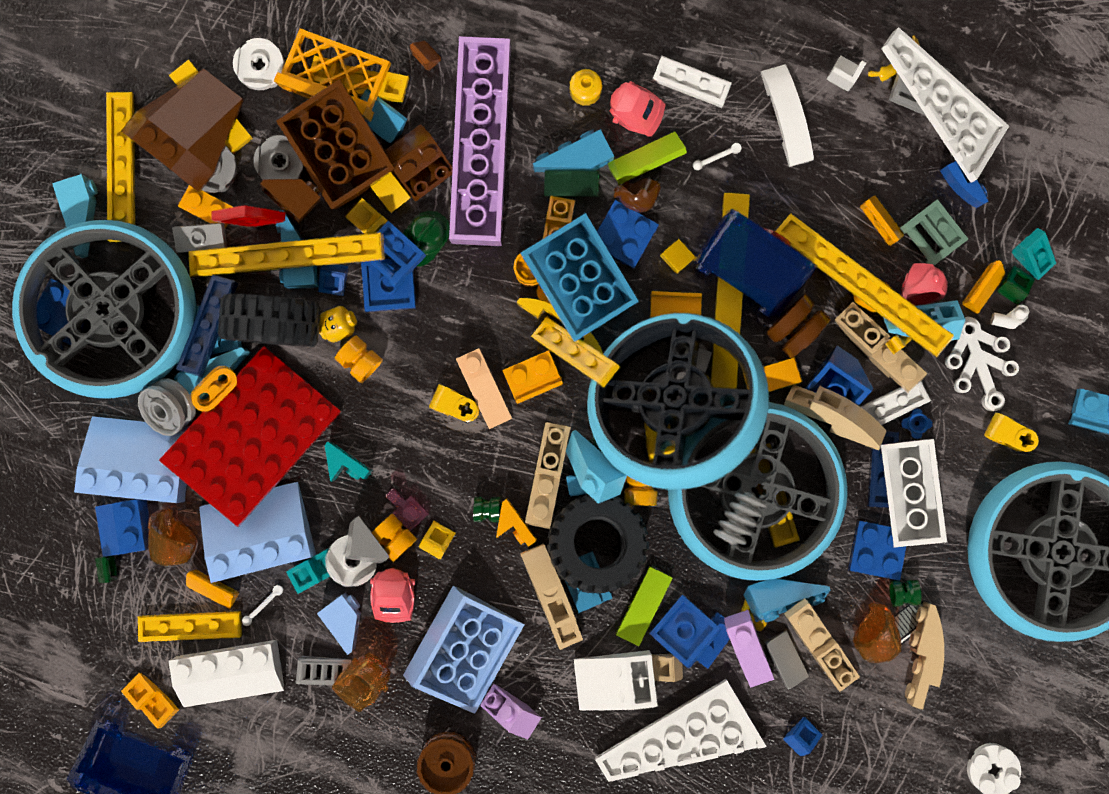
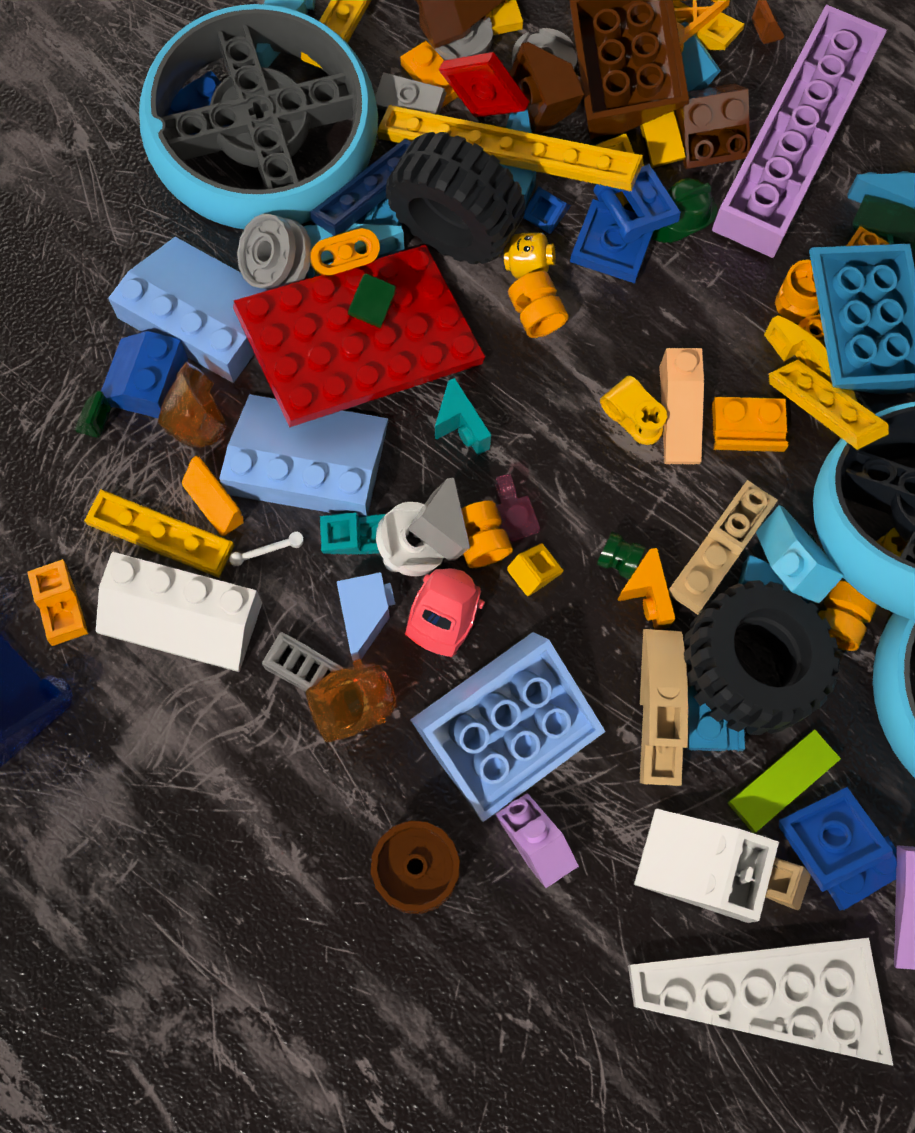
camera: 20 degrees right, 15 degrees down
none -> dark green slope [348,274,397,328]

